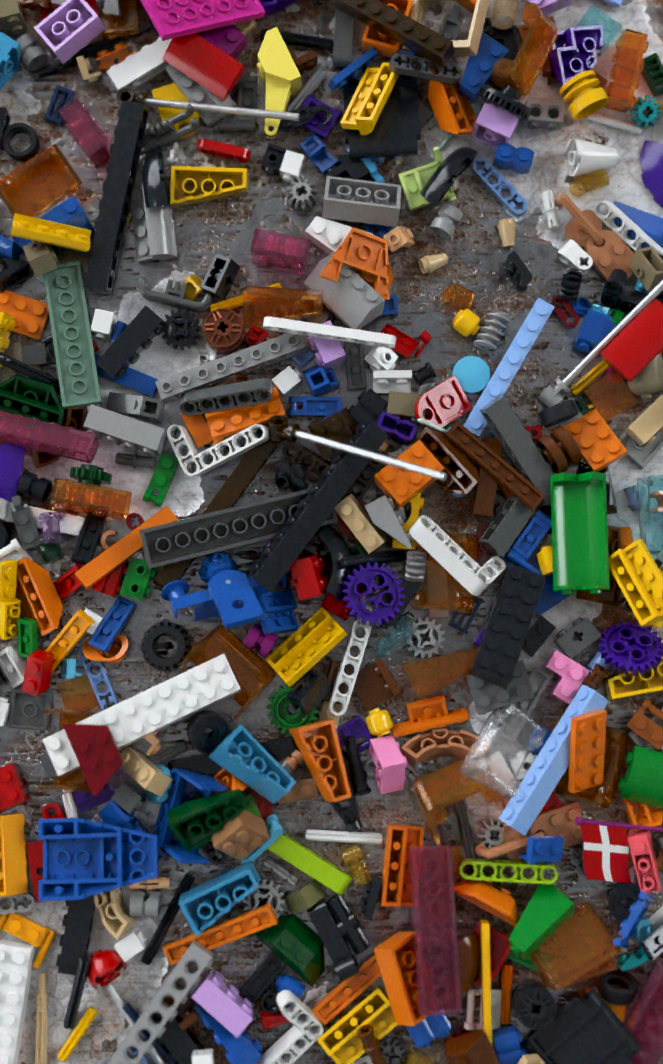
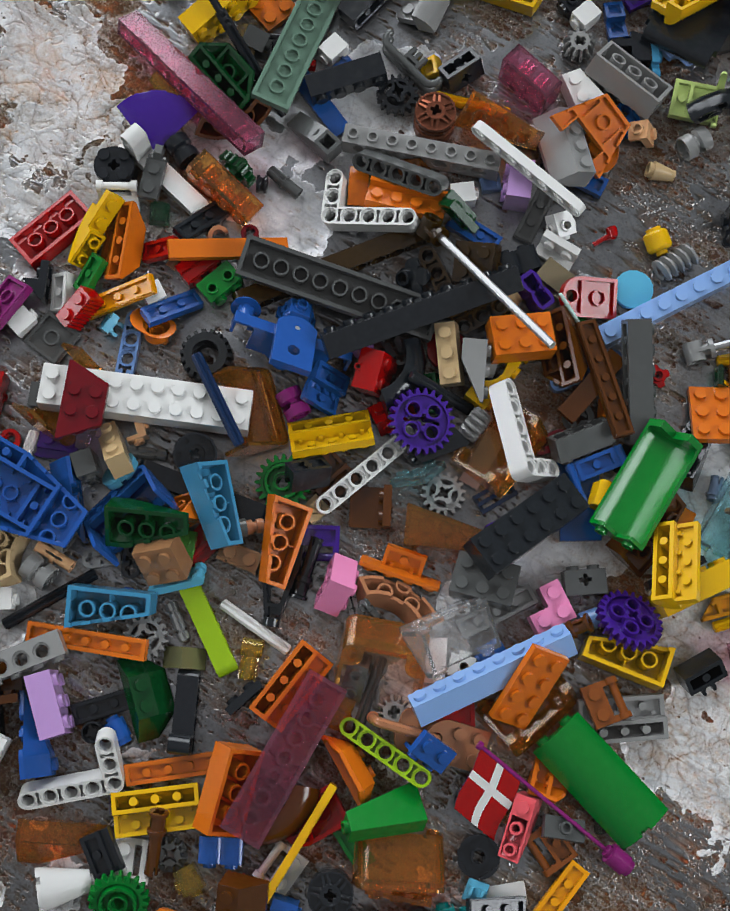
camera: 30 degrees right, 5 degrees down
clear purple piece [39,512,66,544] -> none
clear orange piece [57,674,99,716] -> none
light grey brick [83,404,168,458] -> none
green plate [143,451,179,507] -> none
red tile [243,324,269,346] -> none
red cone [260,1010,290,1030] -> none
blue brick [302,364,340,397] -> none
black piece [326,894,370,955] -> none
yellow head [365,707,393,738] -> none
red plate [380,323,420,359] -> none
black bush [412,362,436,386] -> none
clear orange bracket [442,284,475,310] -> none
orange axle [500,964,513,1025] -> none
black plate [522,615,556,657] -> none
reddish brown wheel [536,425,583,474] -> none
black tyre [539,400,578,428] -> none
blue plate [613,891,654,948] -> none
none -> dark blue axle [191,352,244,447]
none -> black bush [256,175,268,194]
none -> bracket [438,189,479,234]

